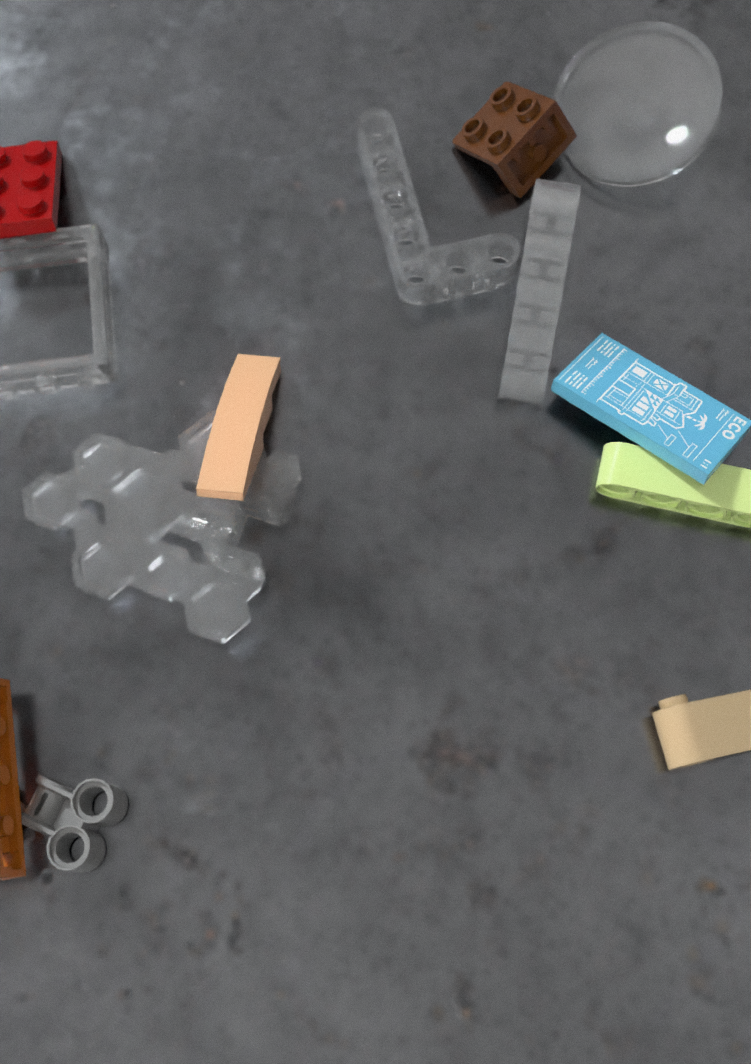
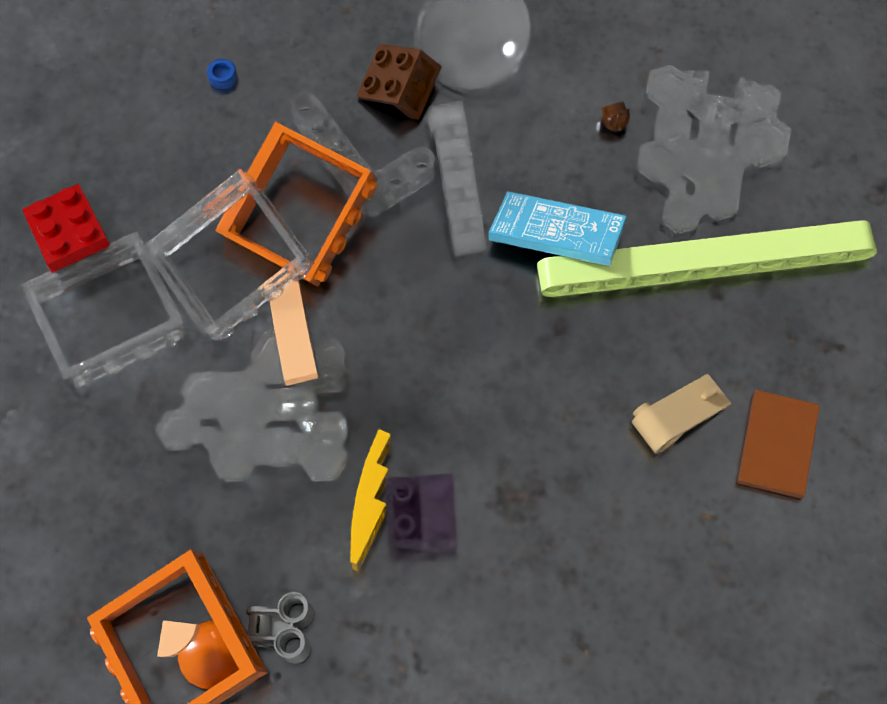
camera: 25 degrees left, 5 degrees down
none -> clear window [142,169,315,340]
none -> blue tile [207,59,238,89]
none -> orange window [215,121,378,287]
none -> yellow slope [350,429,392,572]
none -> clear purple slope [385,474,457,551]

